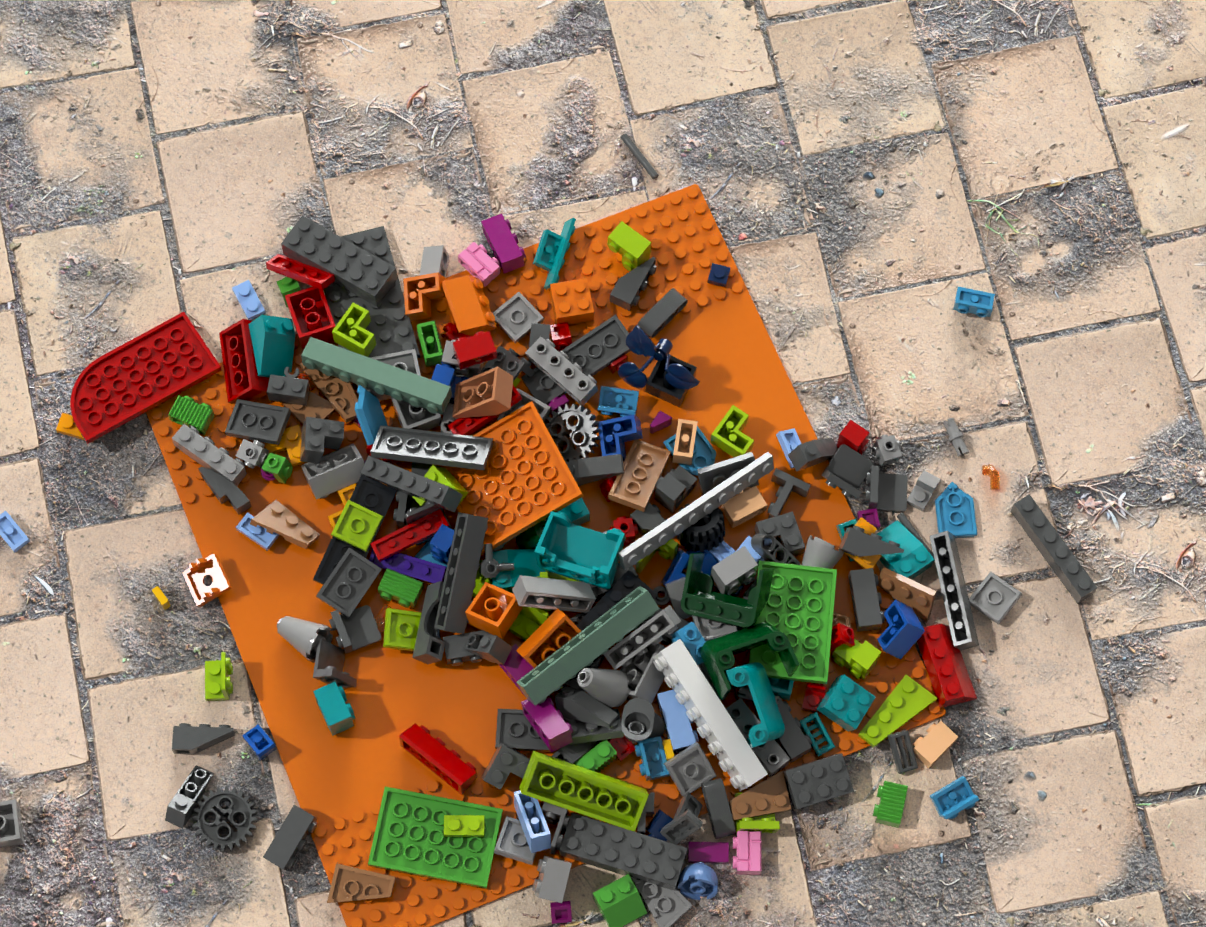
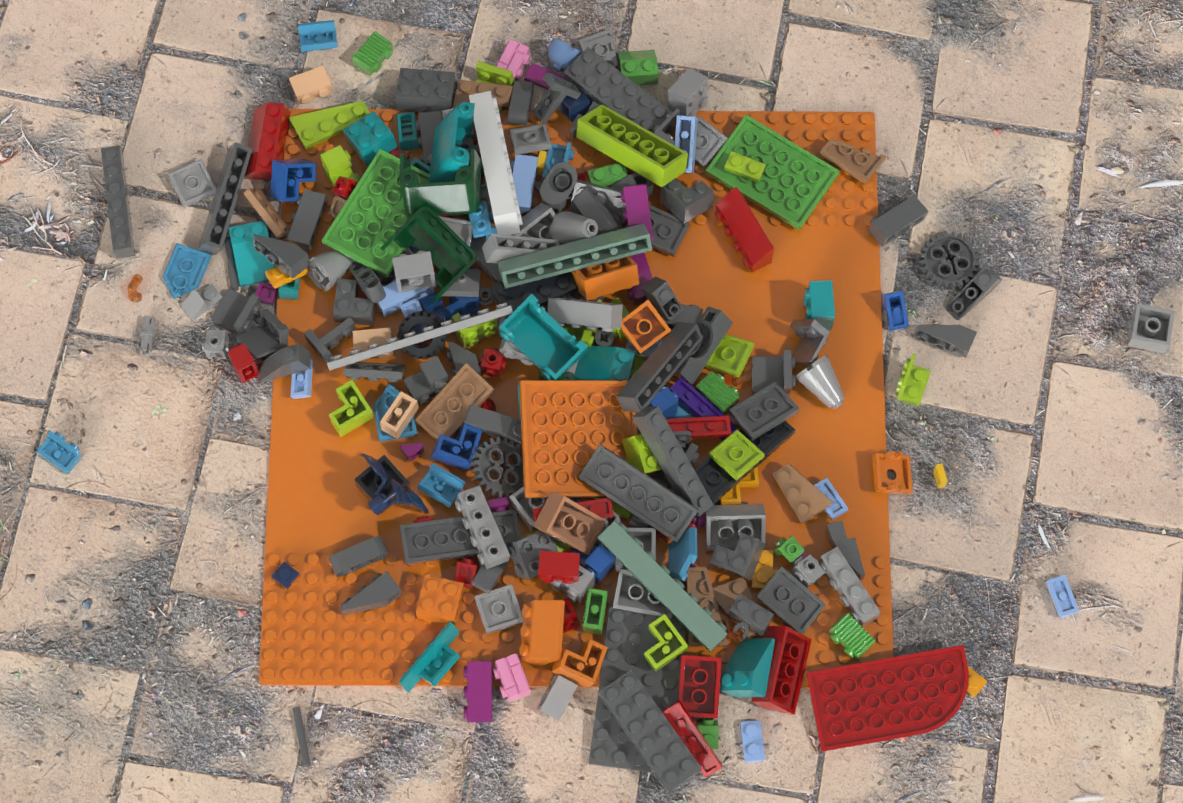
camera: 155 degrees left, 0 degrees up
dark grey piece [480,543,514,578] -> none
lime brick [607,221,651,271] -> none
dark grey tile [887,729,918,774] -> none

